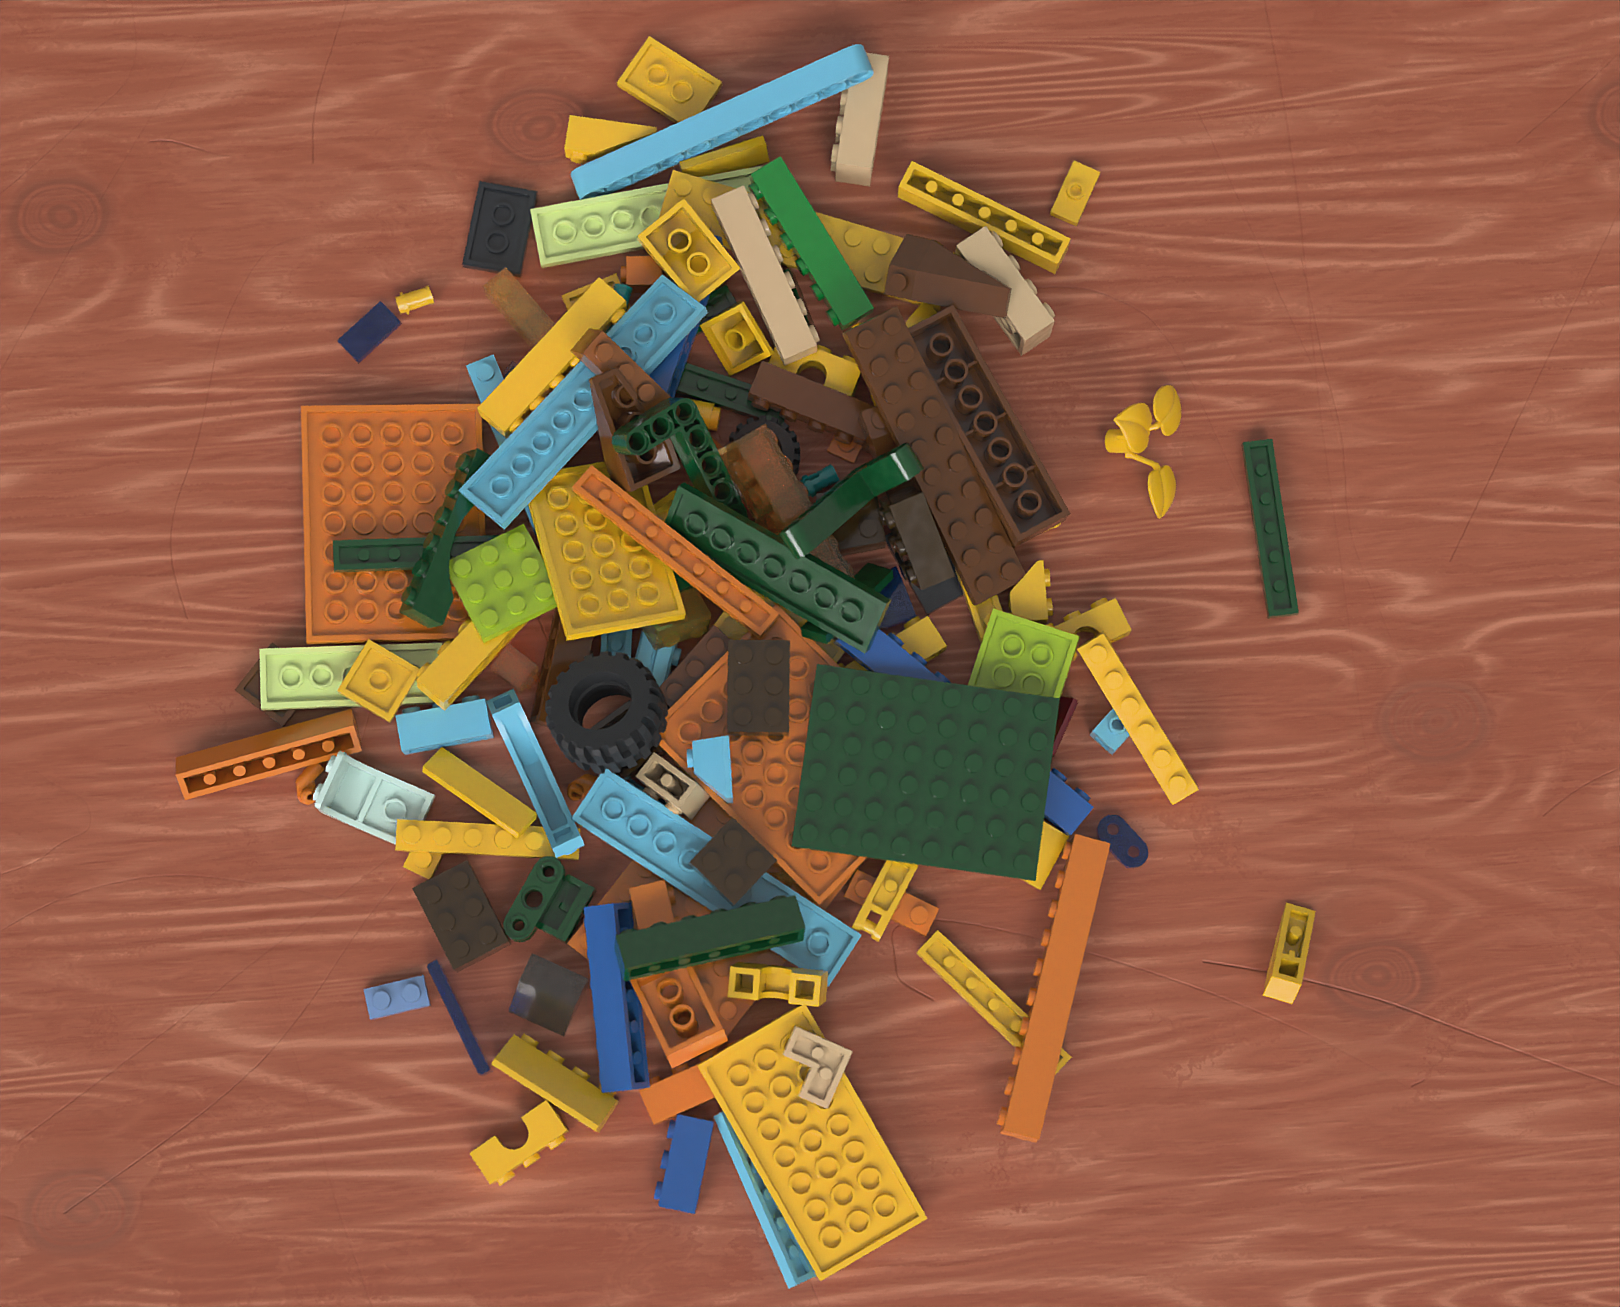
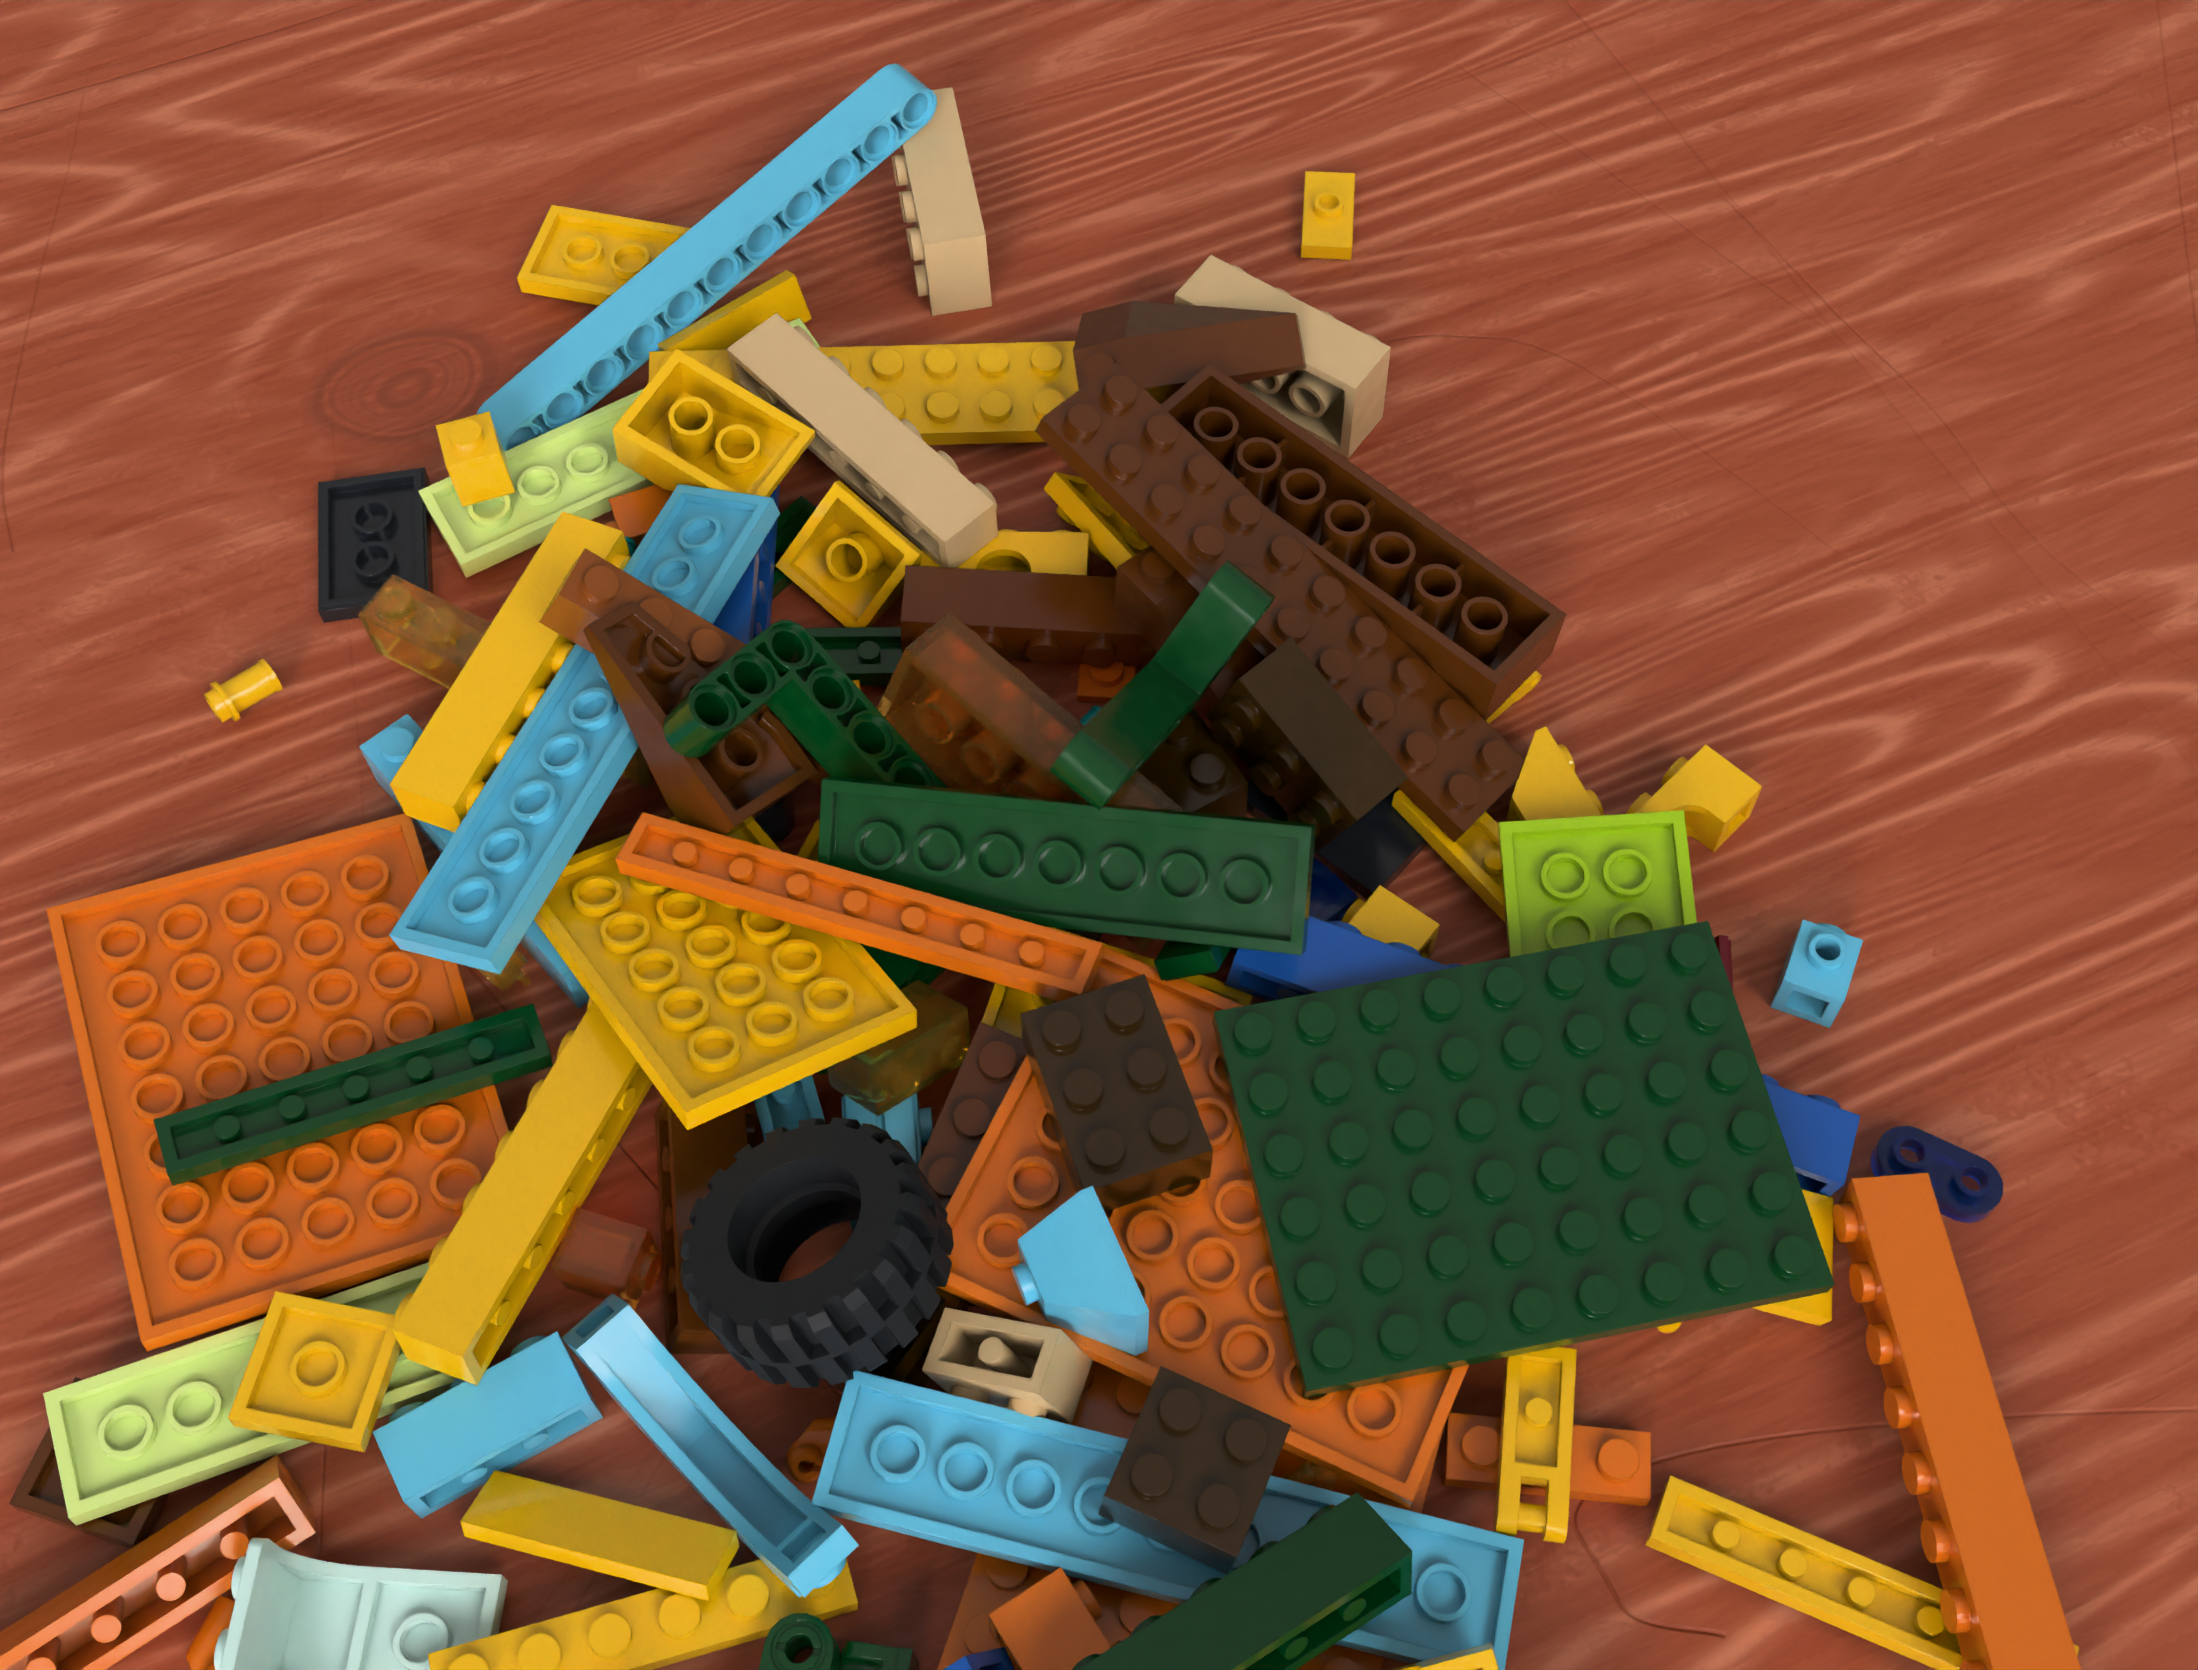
camera: 15 degrees left, 20 degrees down
clear blue plate [337,301,402,364] -> none
dark green arch [399,448,491,628] -> none
lime plate [449,524,557,643] -> none
yellow slope [564,115,658,164] -> none
green brick [748,156,874,331] -> none
yellow brick [897,161,1071,274] -> none
yellow arch [1077,631,1199,805] -> none
yellow plant [1105,385,1181,519] -> none
dark green plate [1241,439,1299,619] -> none
none -> yellow brick [436,411,515,507]

